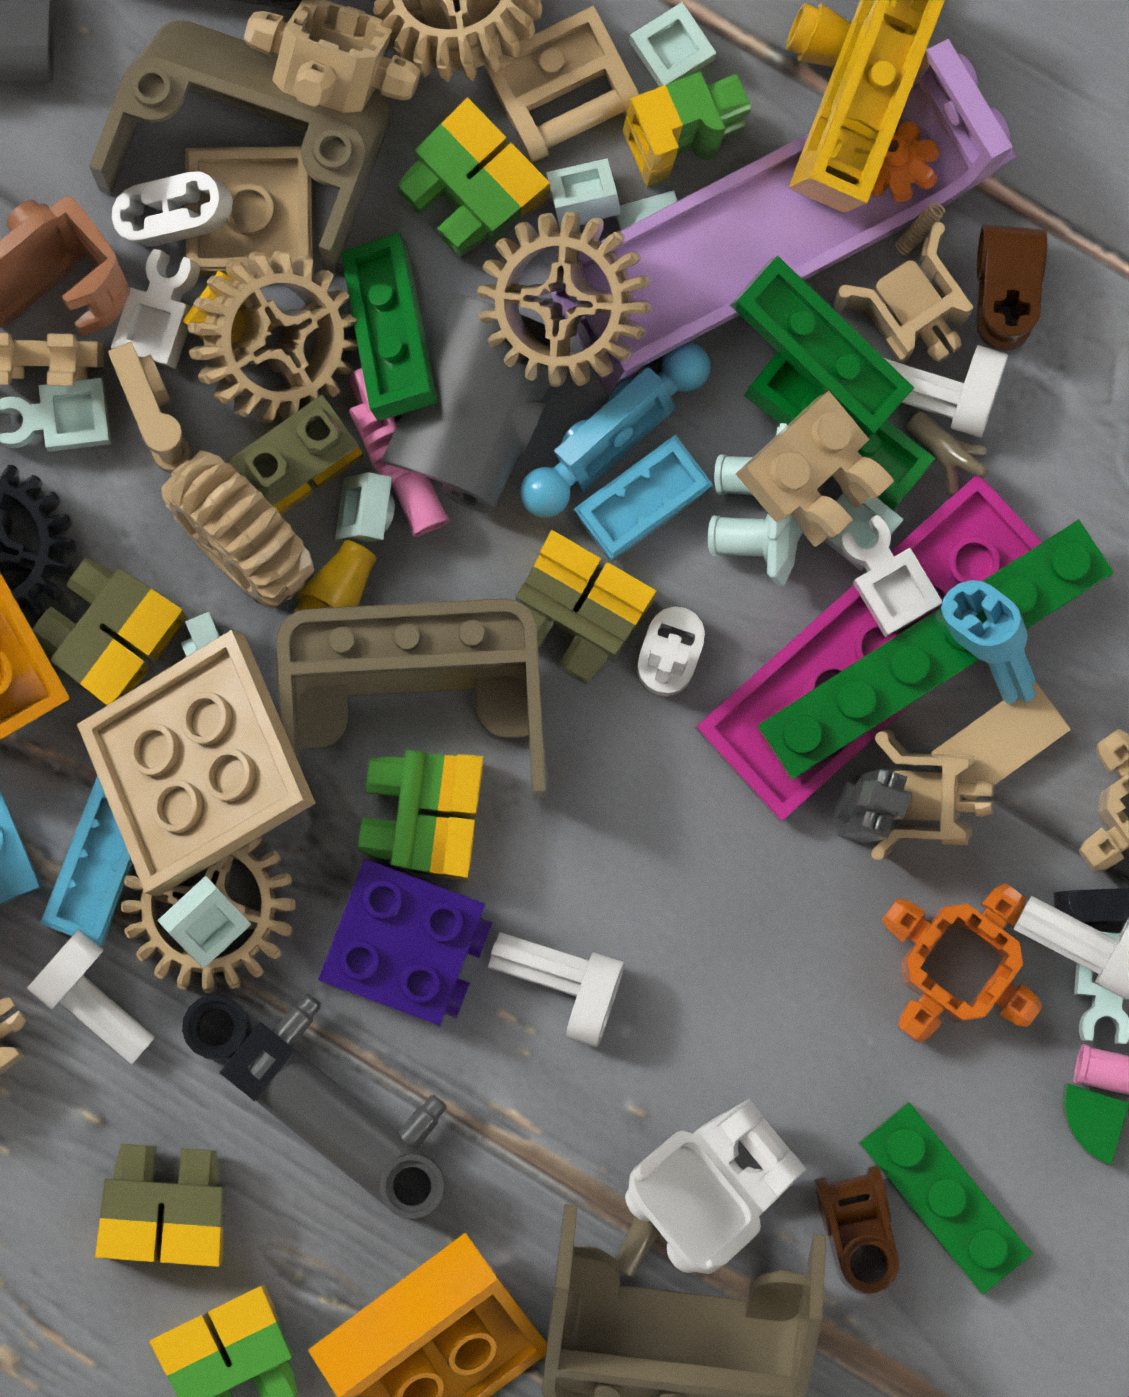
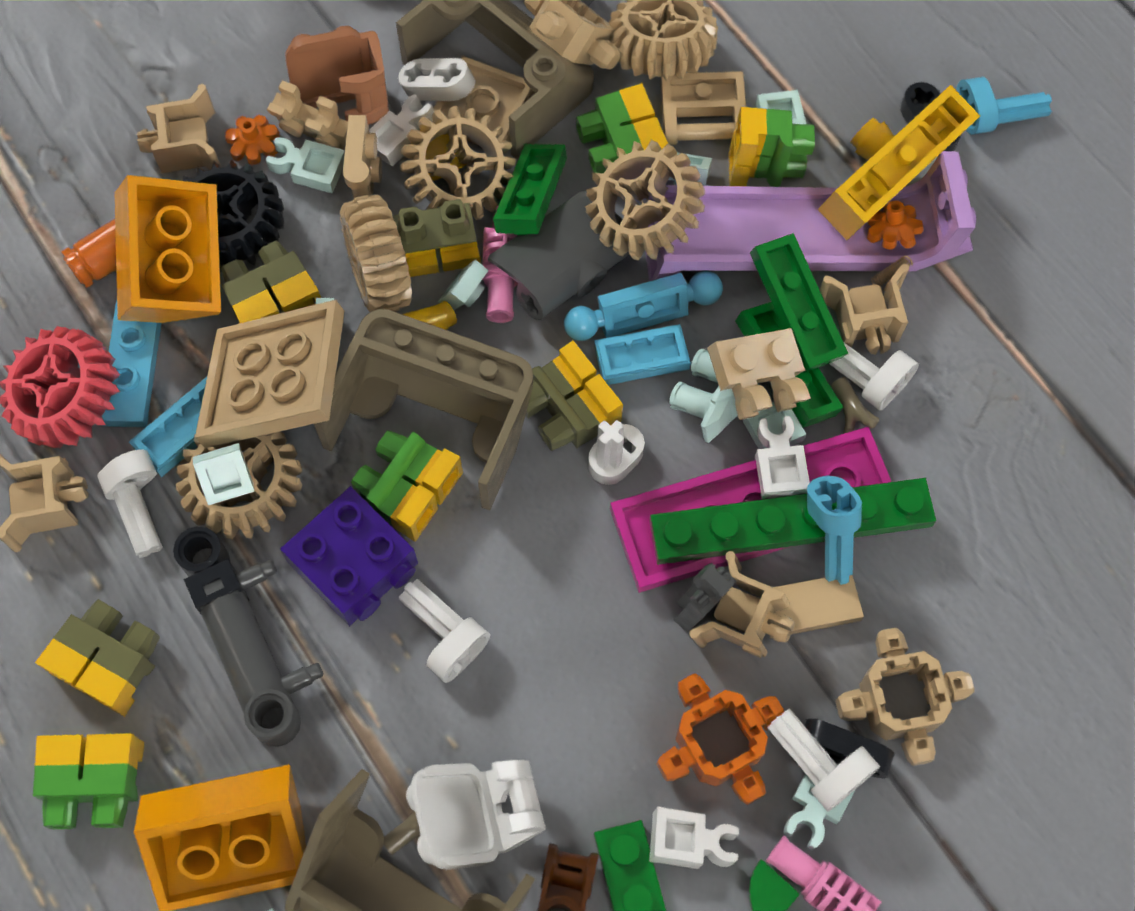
camera: 30 degrees right, 15 degrees down
reddish brown piece [976,224,1047,351] -> none
none -> white plate [649,807,739,869]

